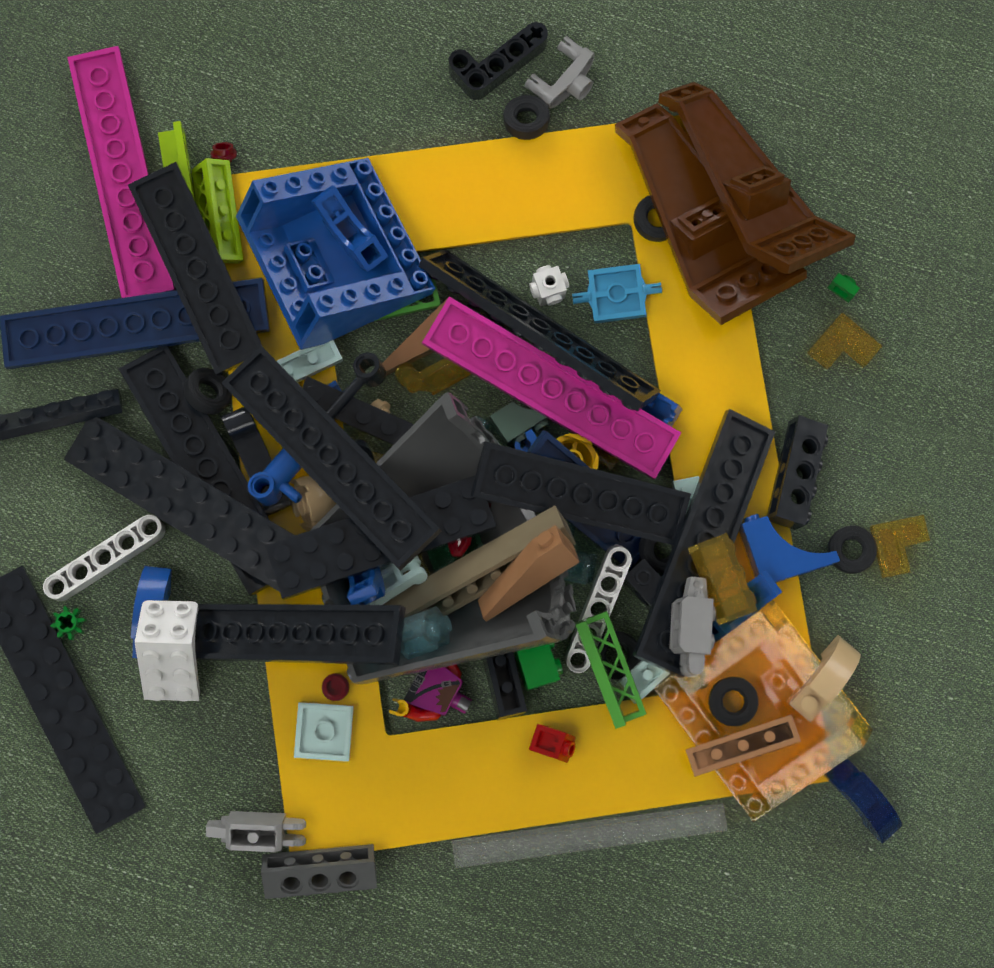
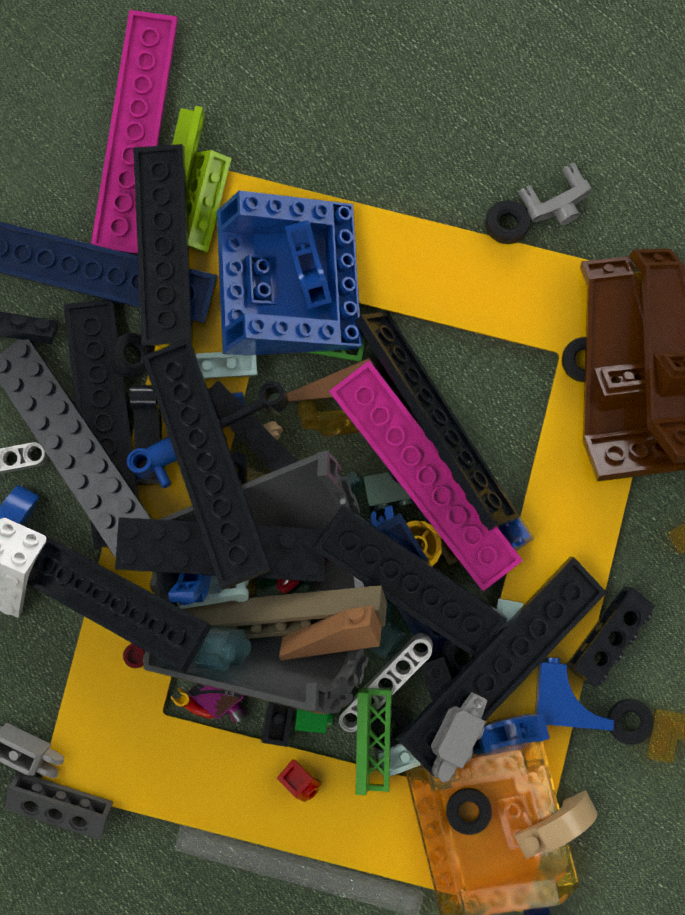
camera: 35 degrees right, 5 degrees up
dark red plate [210,142,237,163] -> none
tan cylinder [290,475,336,531] -> none
light aqua tile [294,702,354,762] -> none
black beam [449,22,548,100] -> none
white brick [529,265,569,306] -> none
dark azure plate [572,264,662,324] -> none
medium nougat slope [686,714,801,777] -> none
clear yellow brick [688,533,758,625] -> none

